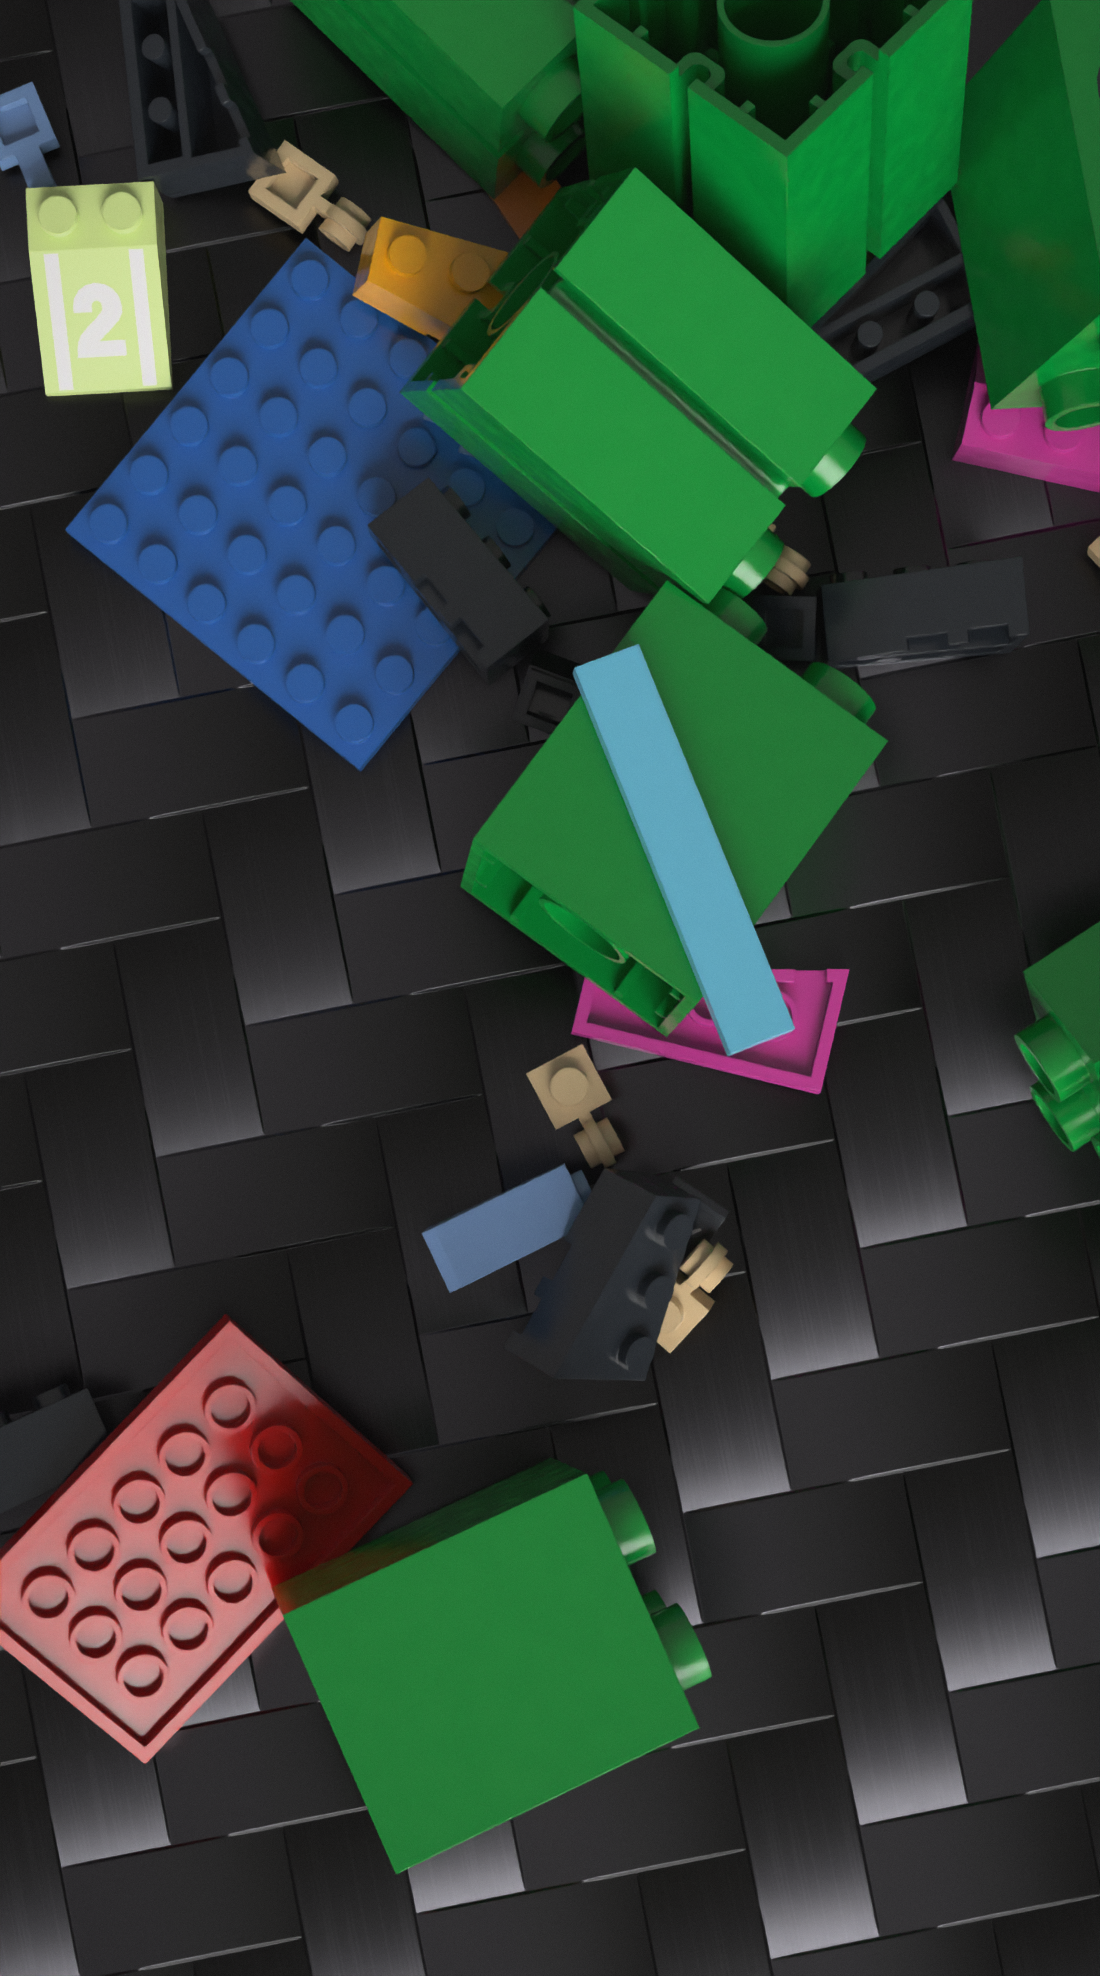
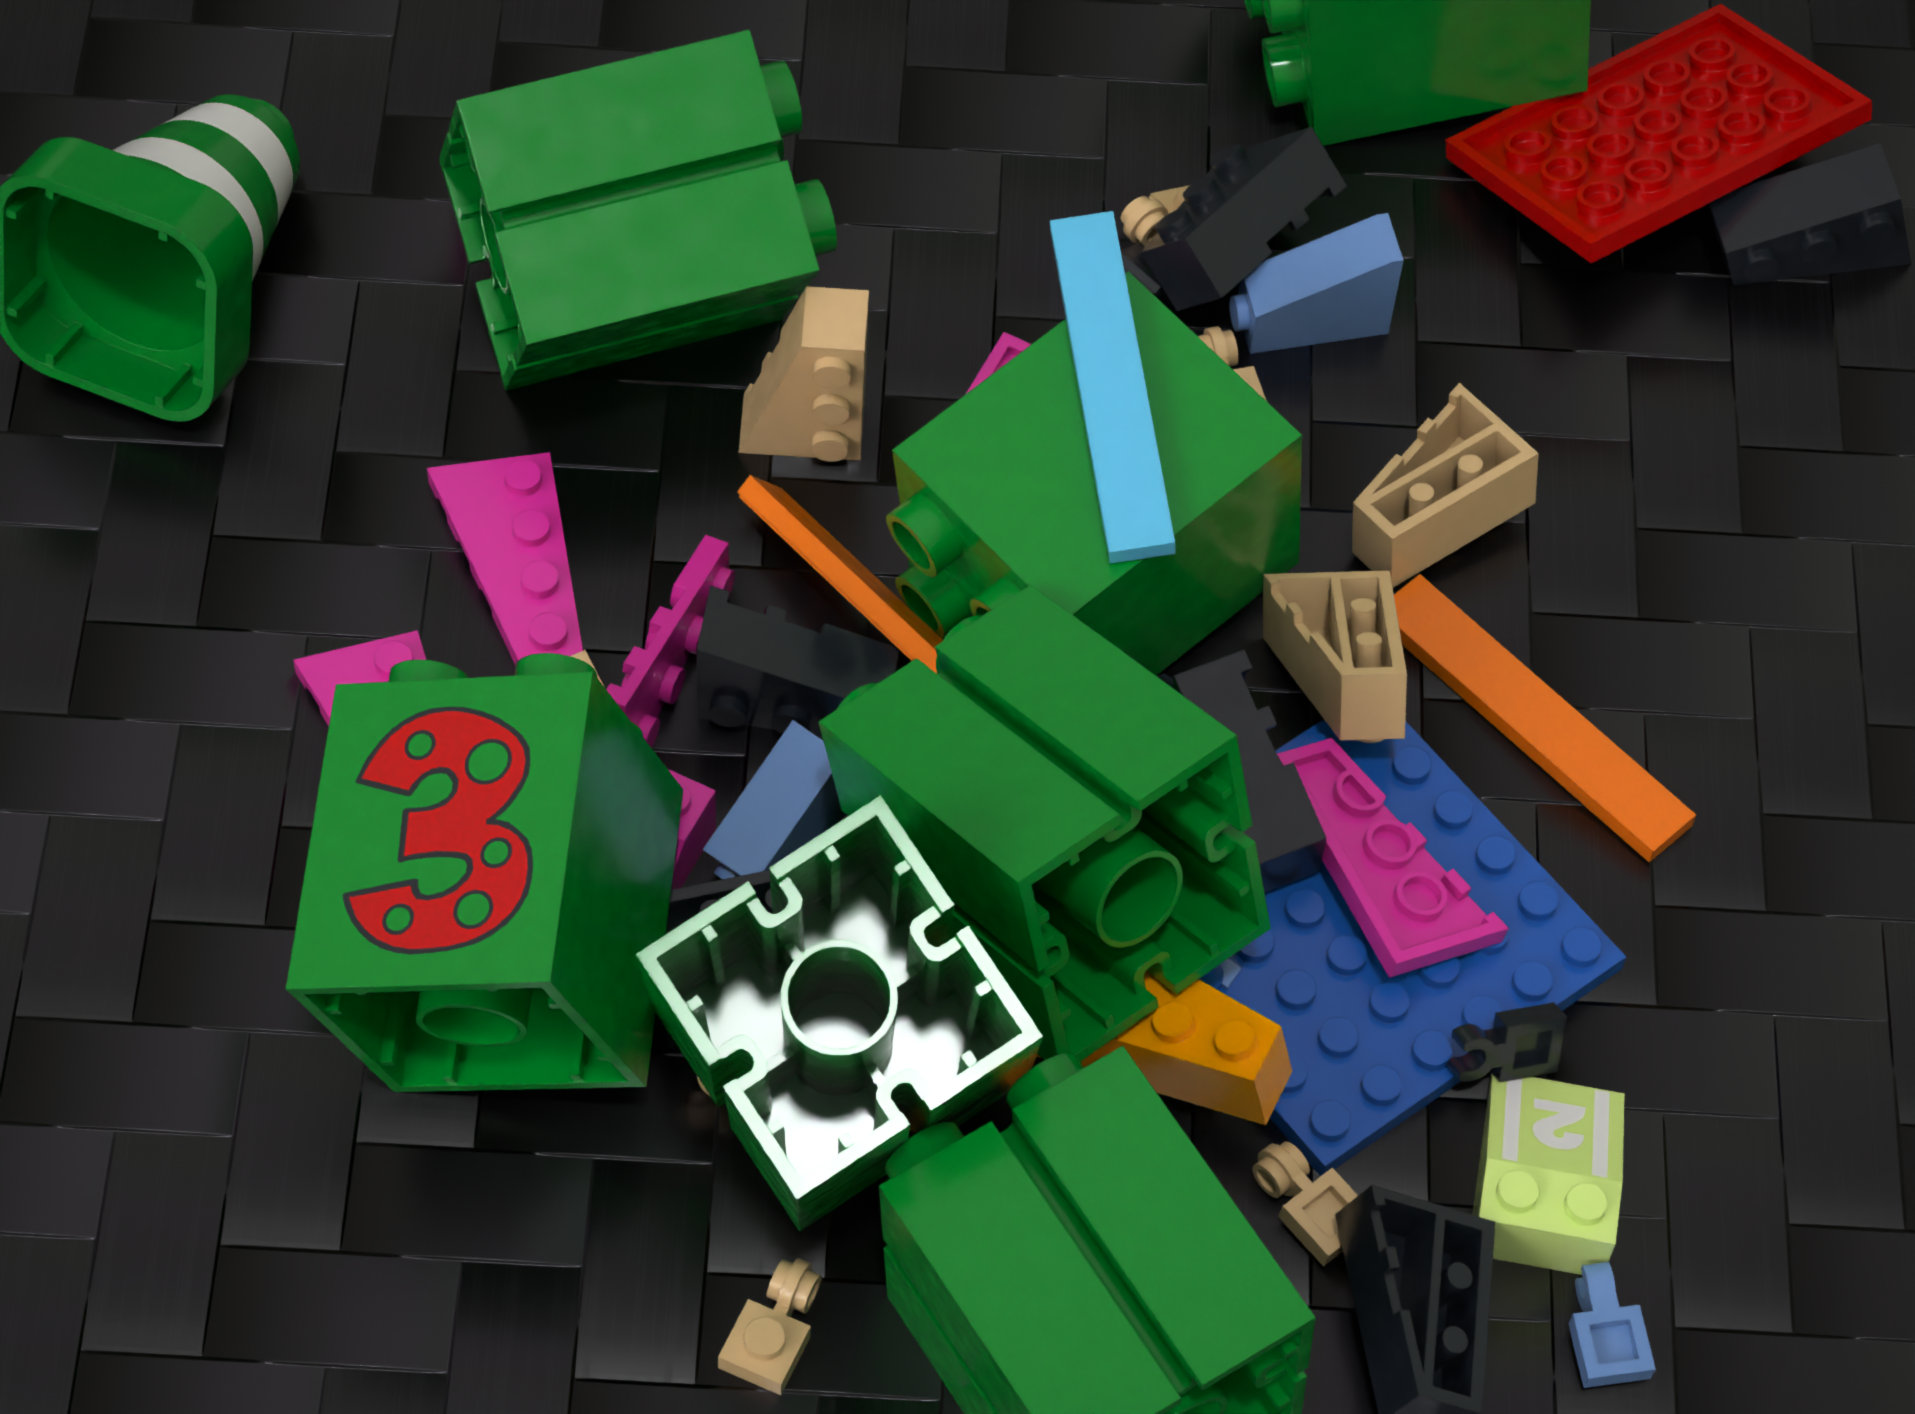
camera: 170 degrees left, 30 degrees down
none -> dark pink wing [606,535,735,748]
none -> medium blue slope [703,720,846,879]
none -> orange tile [737,475,943,673]
none -> tan wedge [738,286,869,462]
none -> tan wedge [1263,570,1407,743]
none -> dark pink wing [1277,738,1509,978]
none -> tan wedge [1352,383,1539,587]
none -> orange tile [1394,574,1696,863]
none -> black plate [1447,1002,1567,1082]

